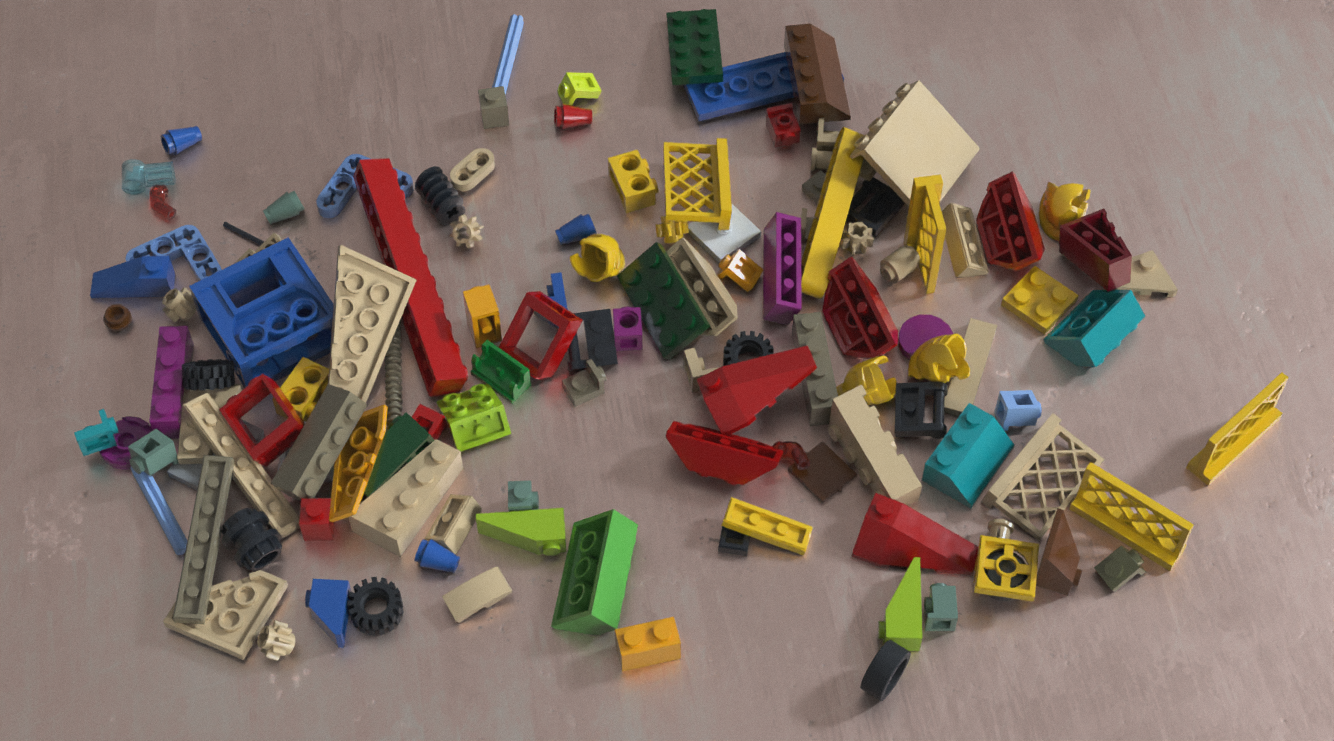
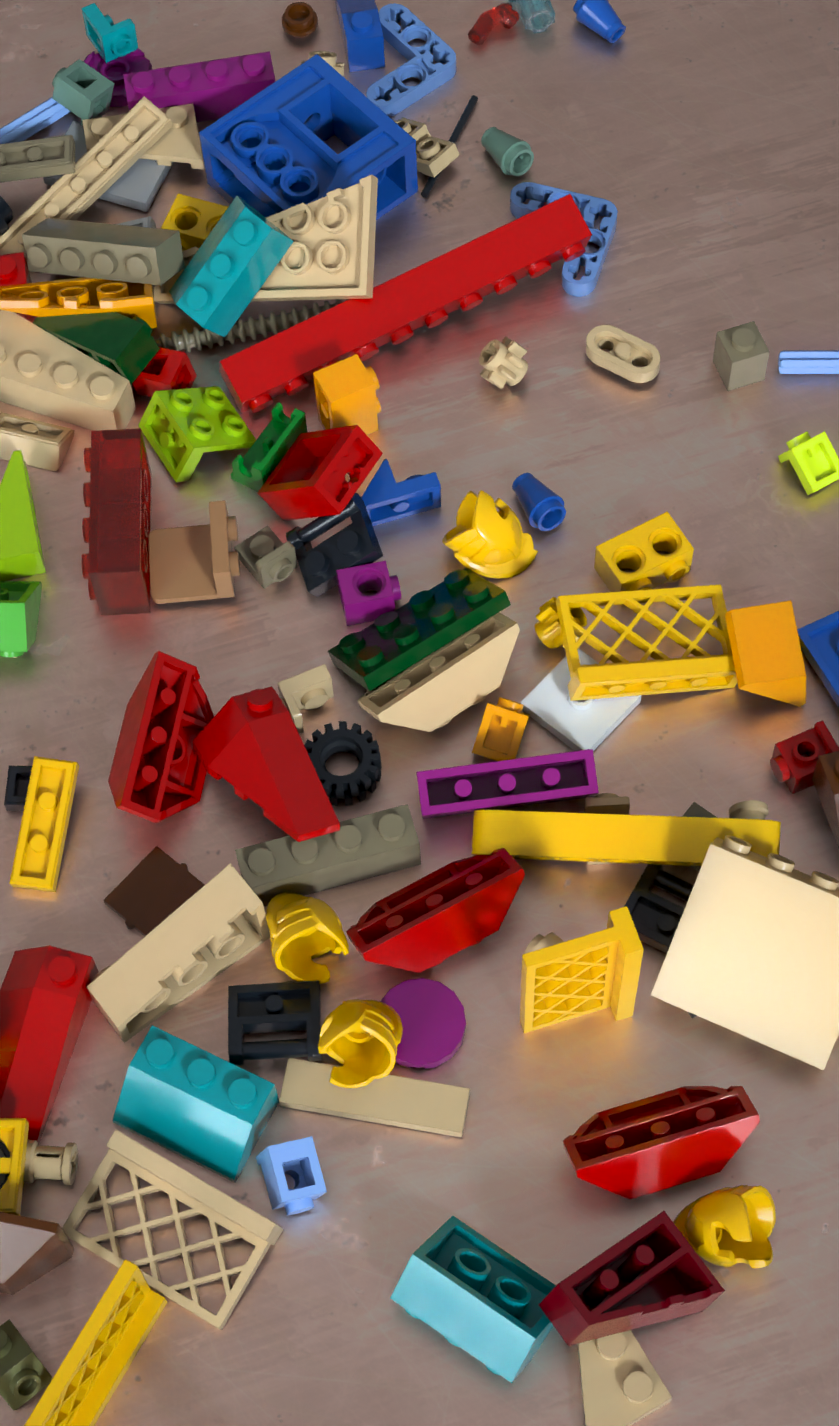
camera: 85 degrees right, 5 degrees up
black tyre [182,359,235,391] -> none
red window [219,374,305,467] -> none
black piece [415,166,465,225] -> none
sand green brick [508,480,539,511] -> none
red cone [554,104,592,129] -> none
clear red arm [772,441,811,470] -> none
tan panel [816,118,840,152] -> none
tan gear [841,222,874,255] -> none
tan slope [942,203,989,278] -> none
yellow plate [1001,266,1079,335] -> none
none -> clear red brick [82,428,152,616]
none -> medium nougat bracket [149,500,240,604]
none -> teal slope [169,195,294,337]
none -> light orange slope [725,600,806,707]

